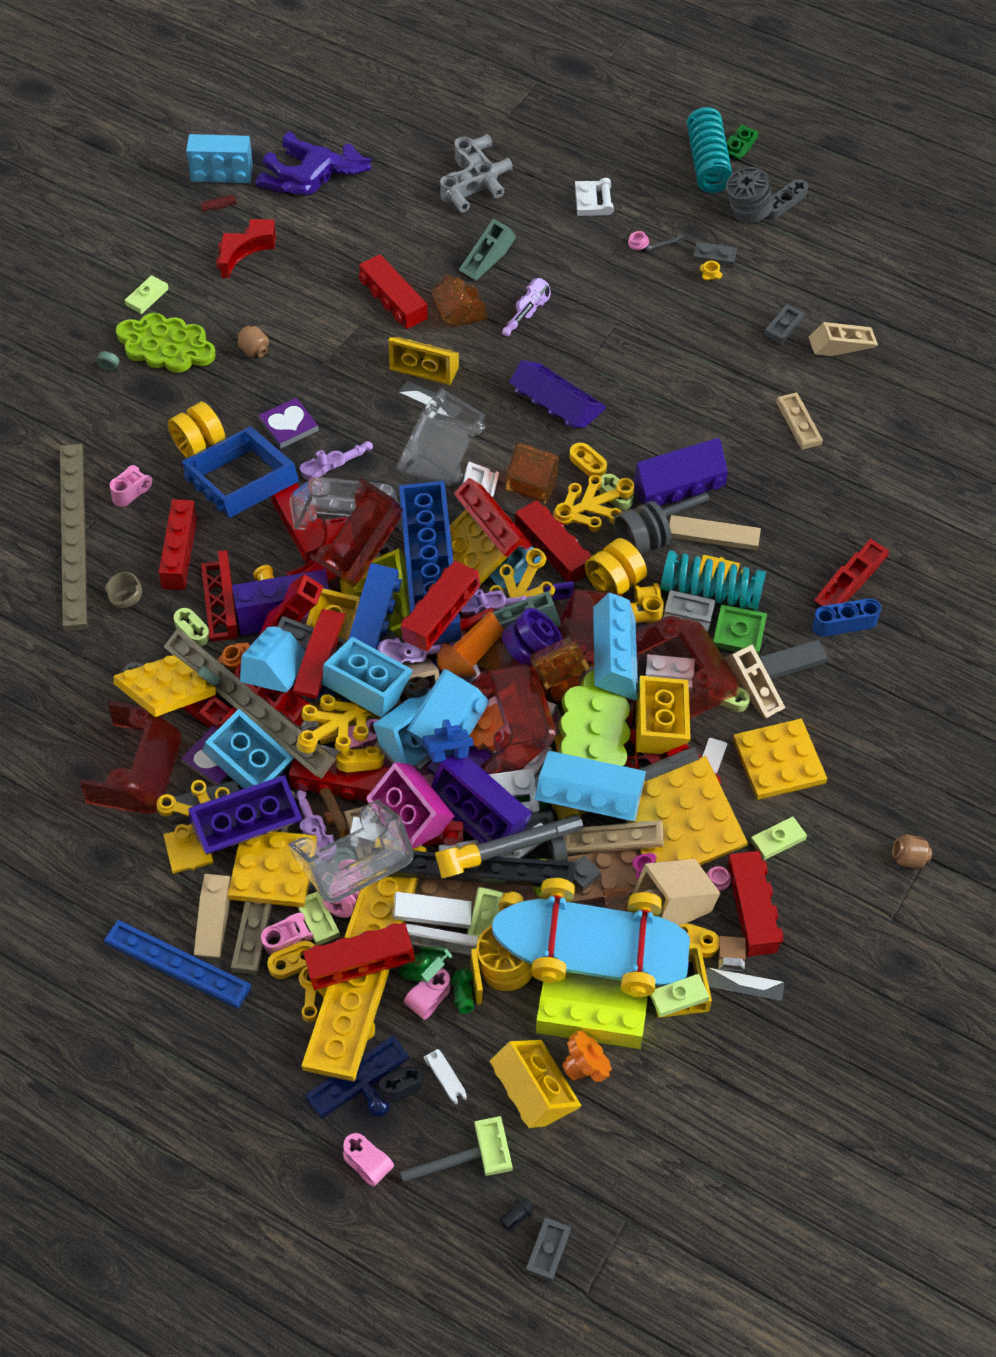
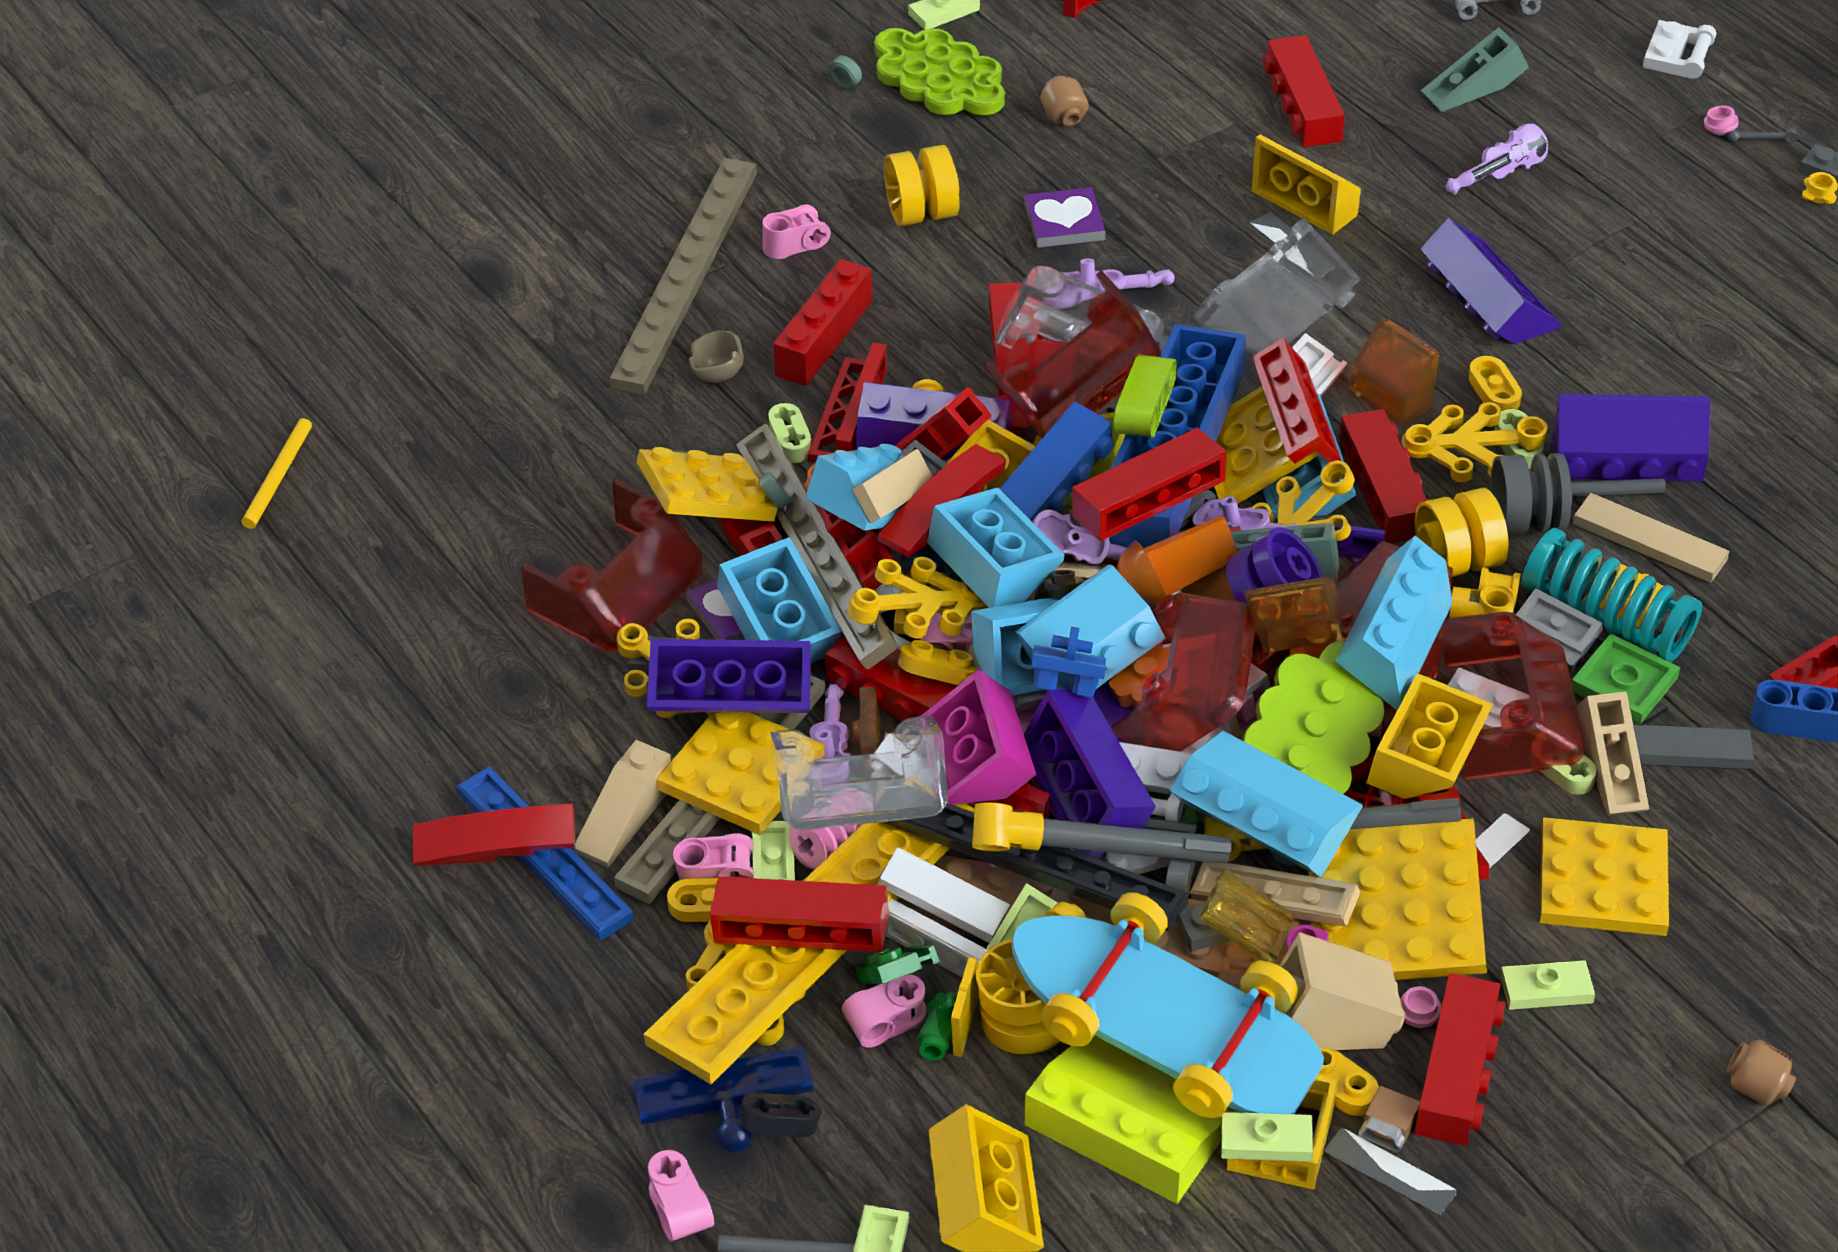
camera: 25 degrees right, 10 degrees down
yellow piece [163,830,214,874] -> none
blue window [182,426,299,518] -> none
white piece [424,1049,467,1104] -> none
clear orange slope [430,274,489,327] -> none
orange plant [562,1031,612,1082] -> none
none -> red slope [413,804,575,866]
none -> tan tile [853,449,933,523]
none -> lime beam [1113,354,1177,438]
none -> clear yellow plate [1199,869,1295,963]

